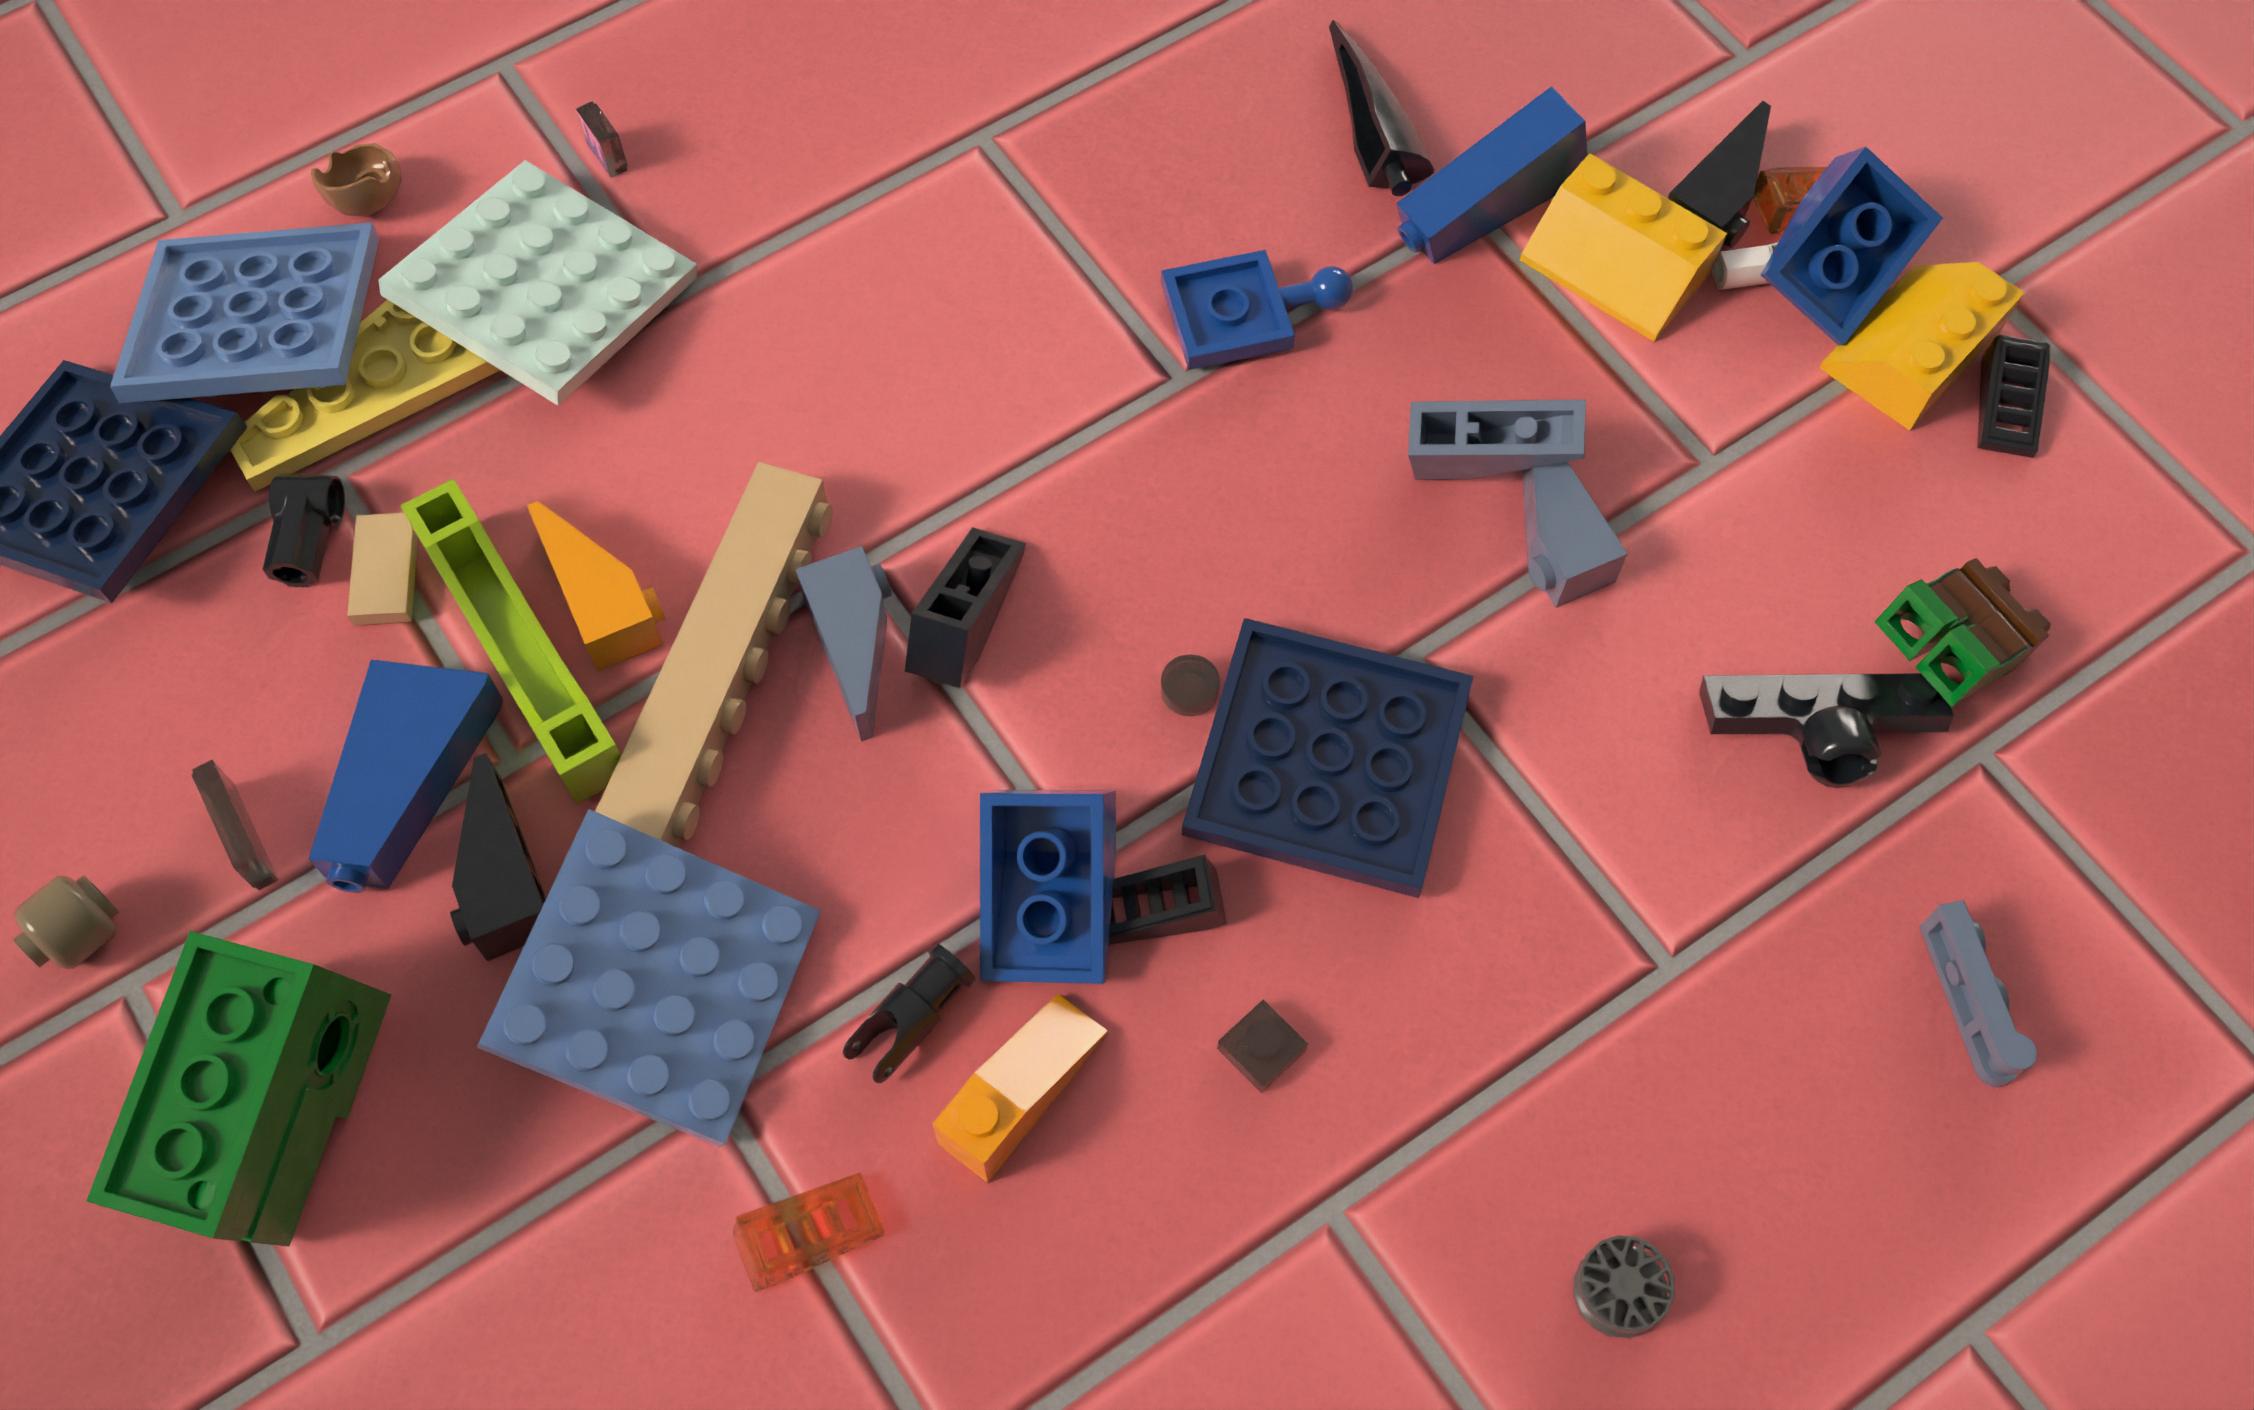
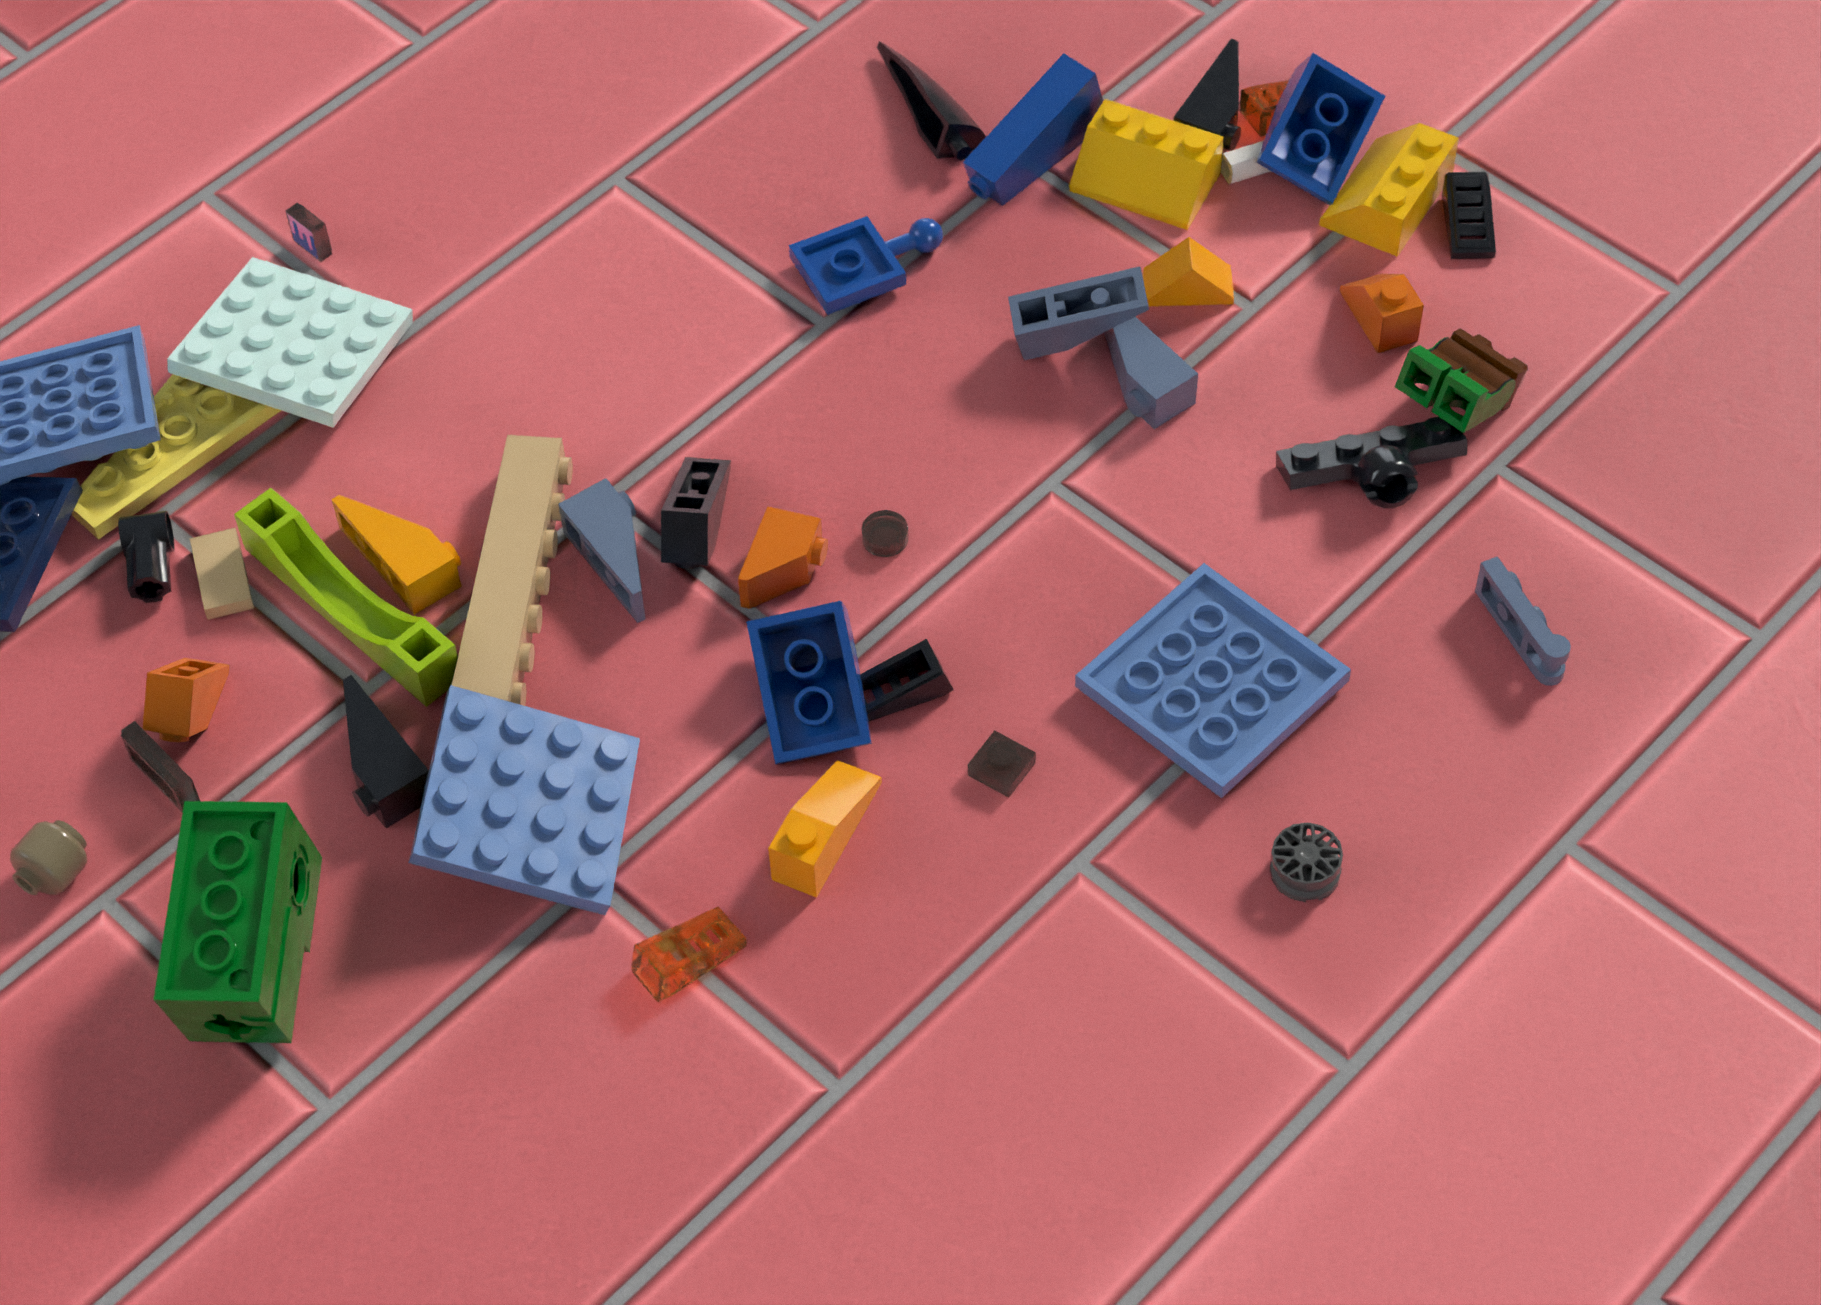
camera: 10 degrees left, 10 degrees down
blue slope [309,659,503,893] -> none
medium nougat hair [311,143,402,217] -> none
black piece [843,943,976,1083] -> none
dark blue plate [1181,618,1474,898] -> none
none -> orange slope [142,658,230,742]
none -> orange slope [738,506,828,609]
none -> medium blue plate [1075,563,1351,798]
none -> light orange slope [1143,237,1234,307]
none -> orange slope [1340,274,1424,353]

